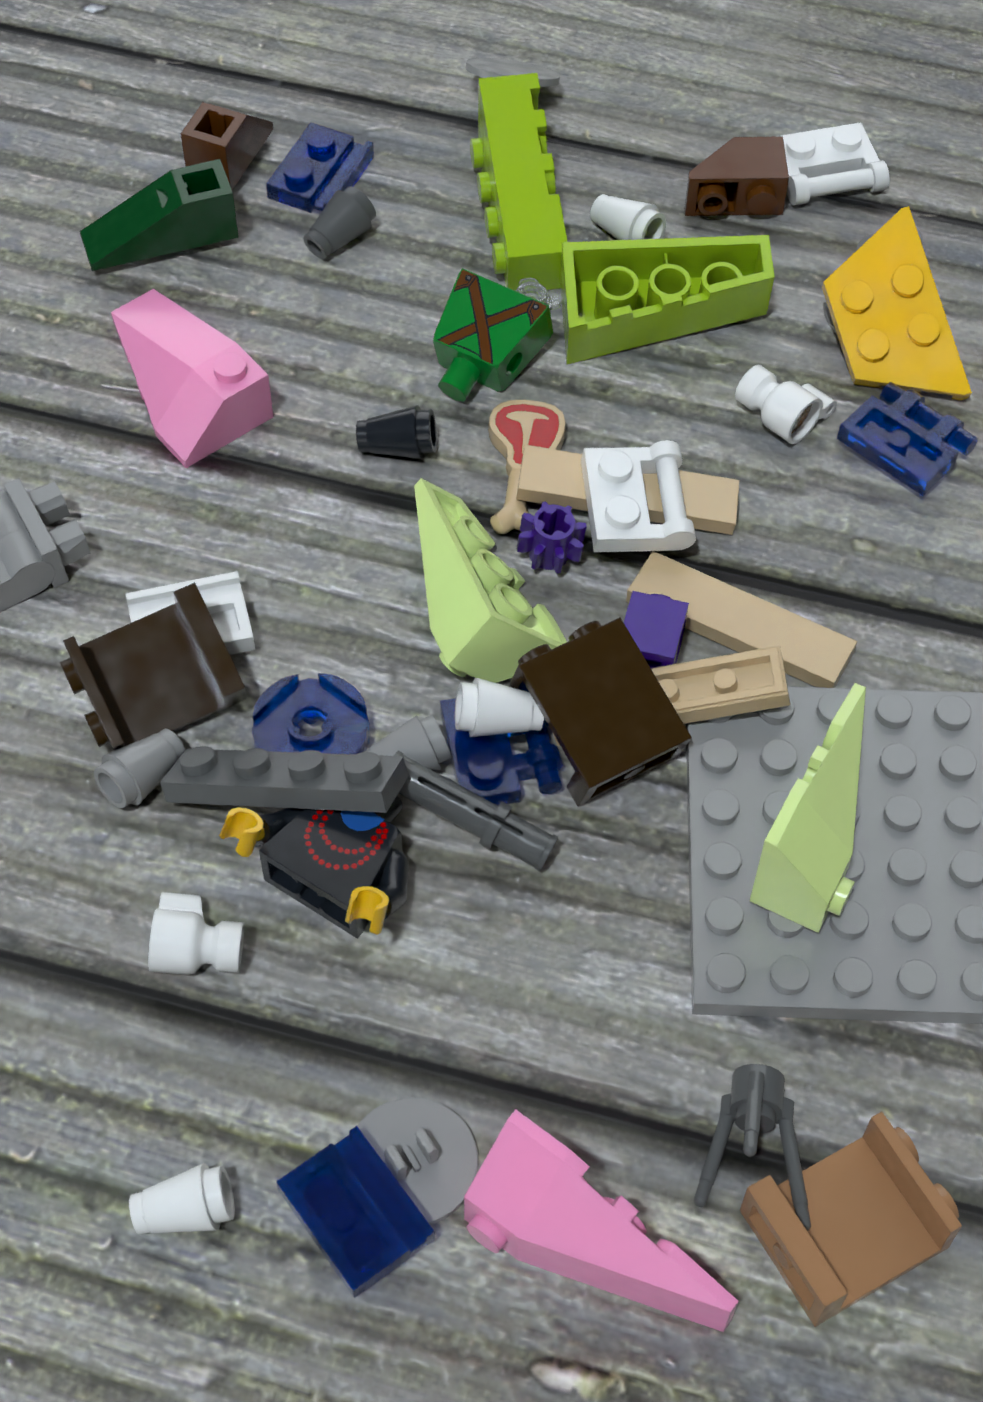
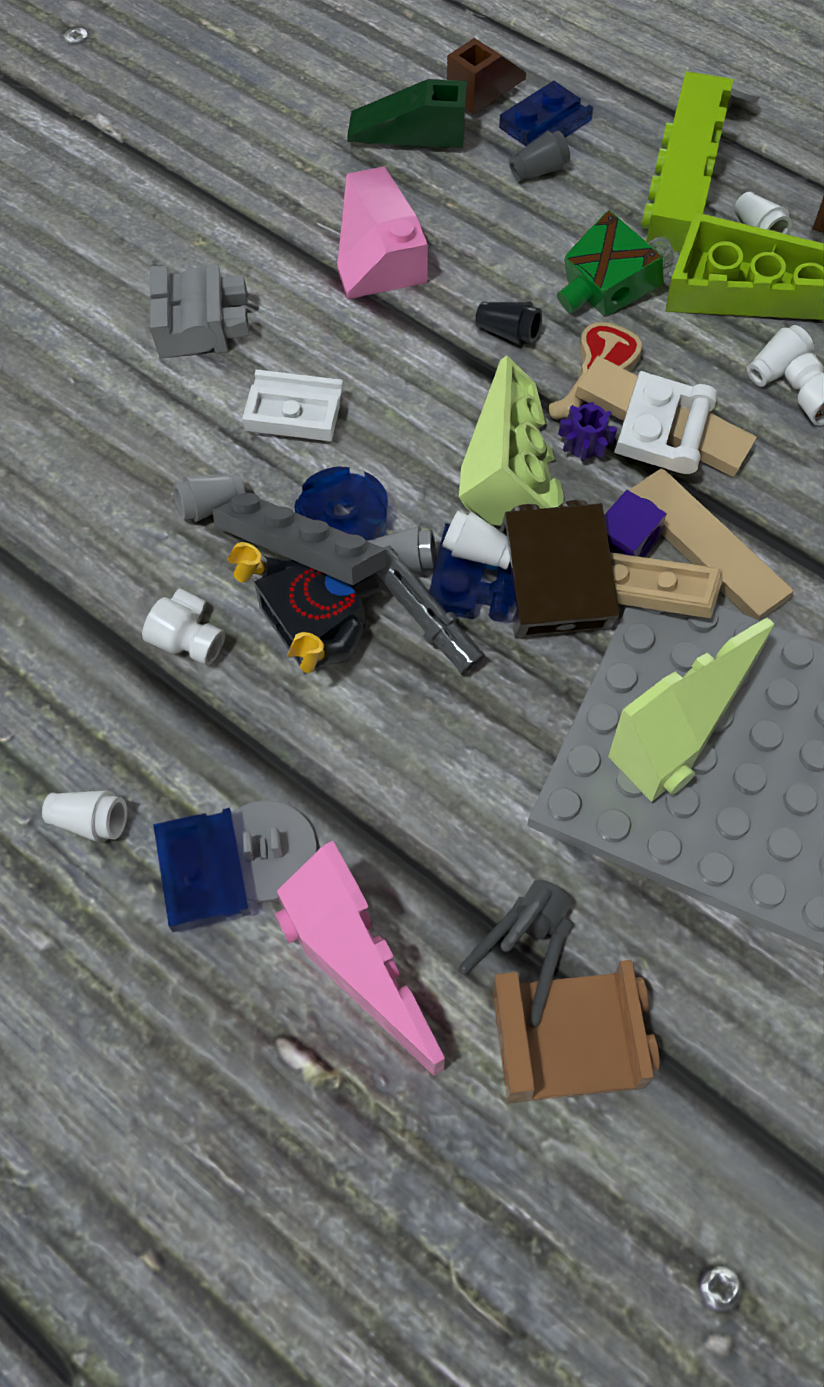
camera: 25 degrees right, 5 degrees up
dark brown panel [59,582,246,751] -> none
none -> white cone [747,325,814,387]

